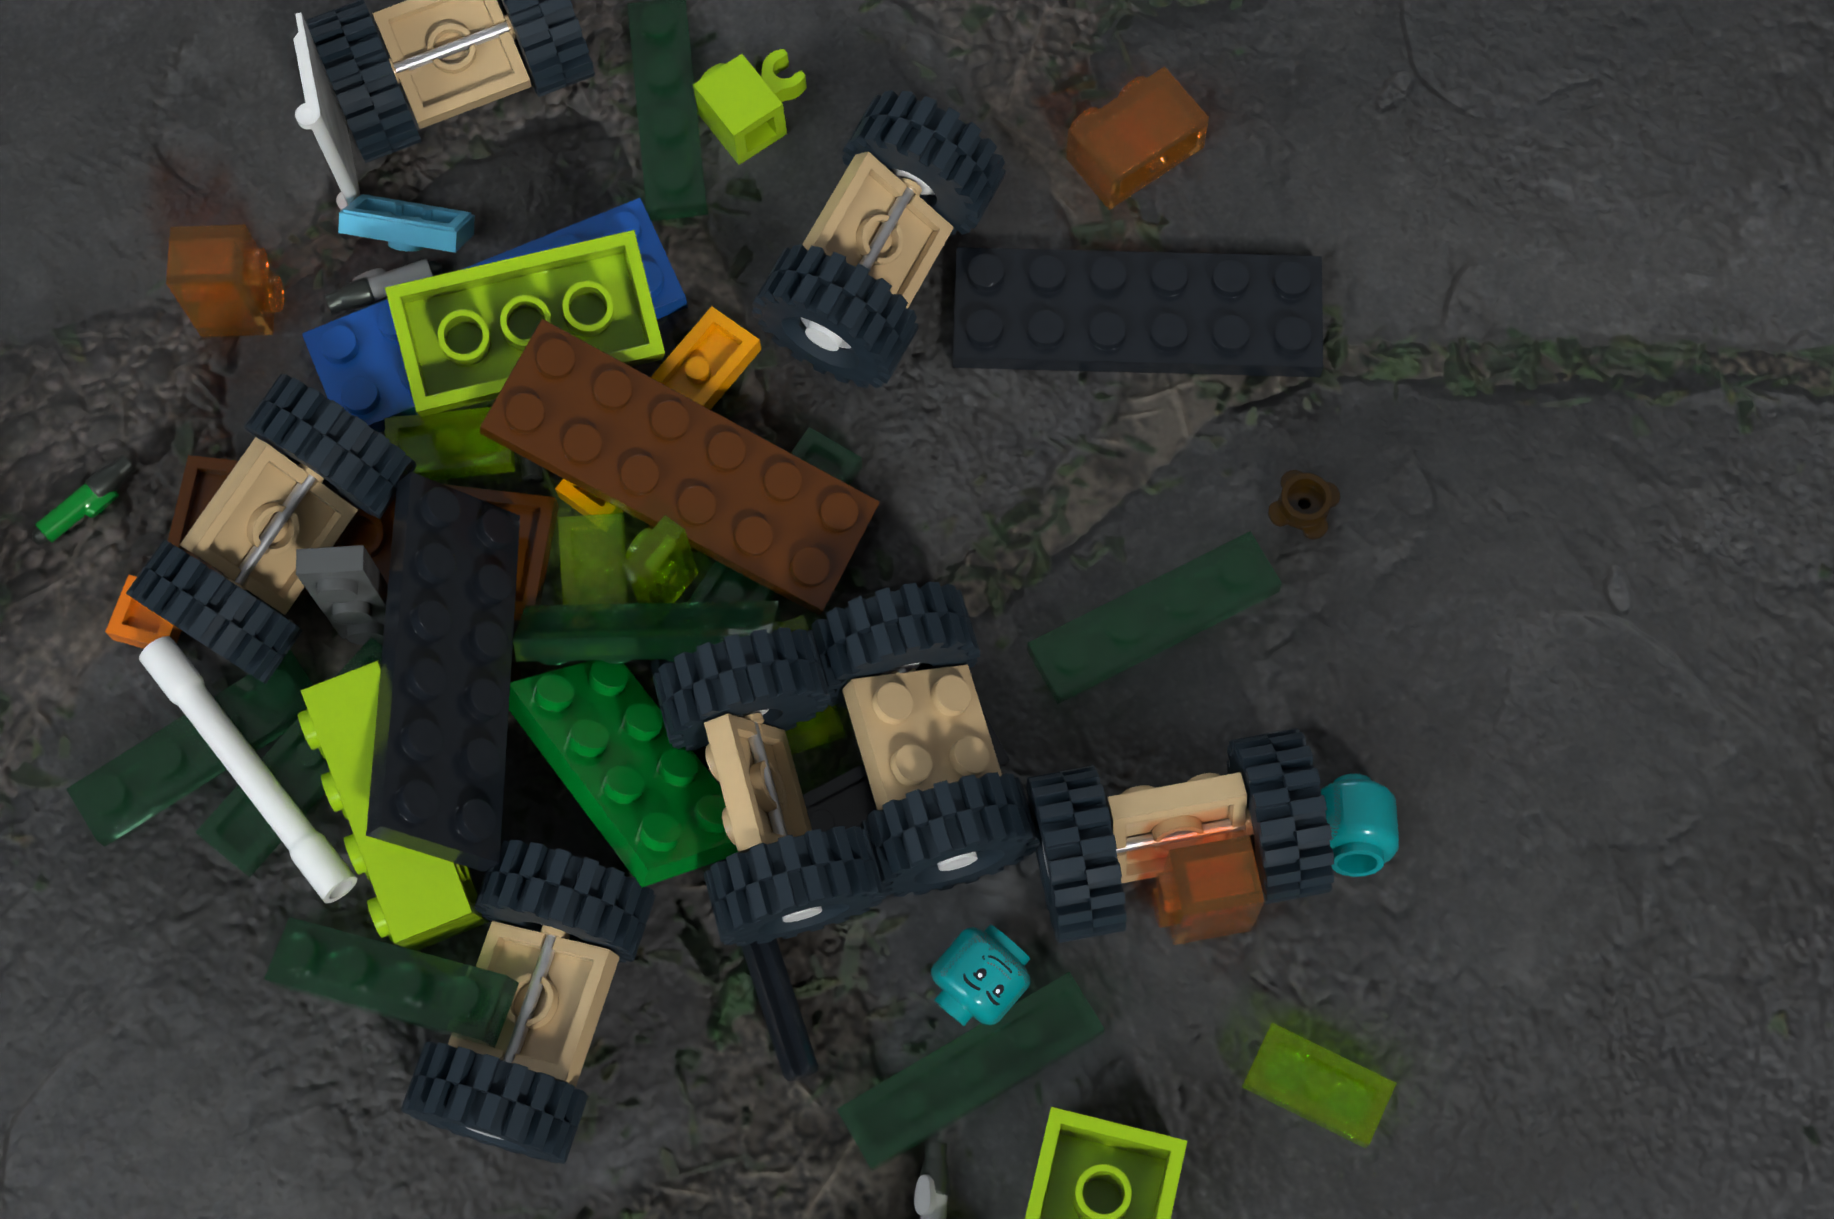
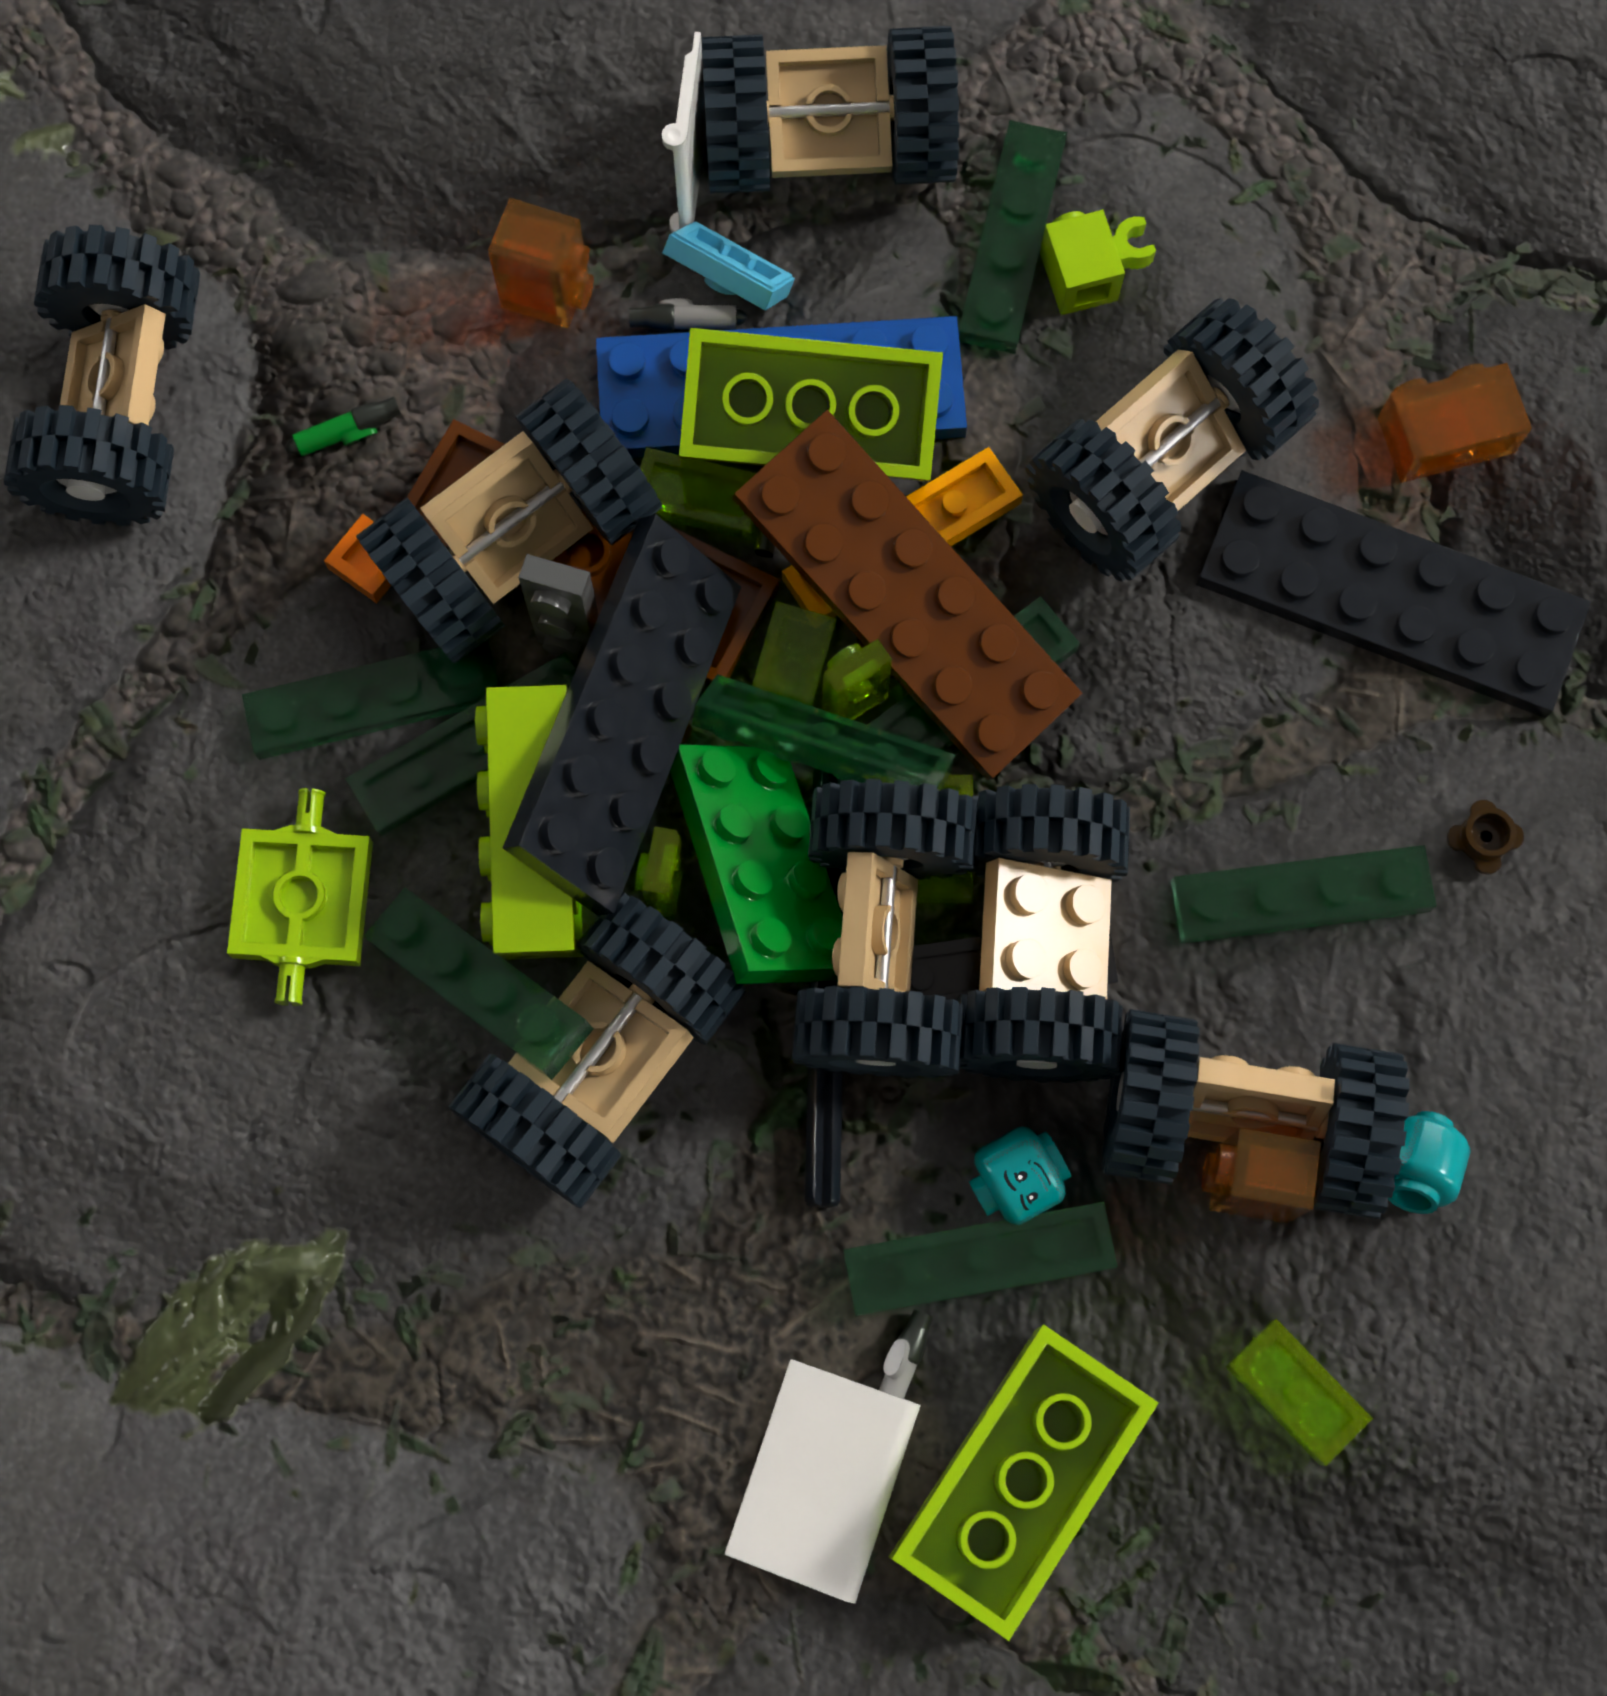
camera: 15 degrees right, 5 degrees up
white piece [139,636,357,903] -> none
none -> lime plate [227,788,373,1006]
none -> clear neon green plate [635,827,685,922]

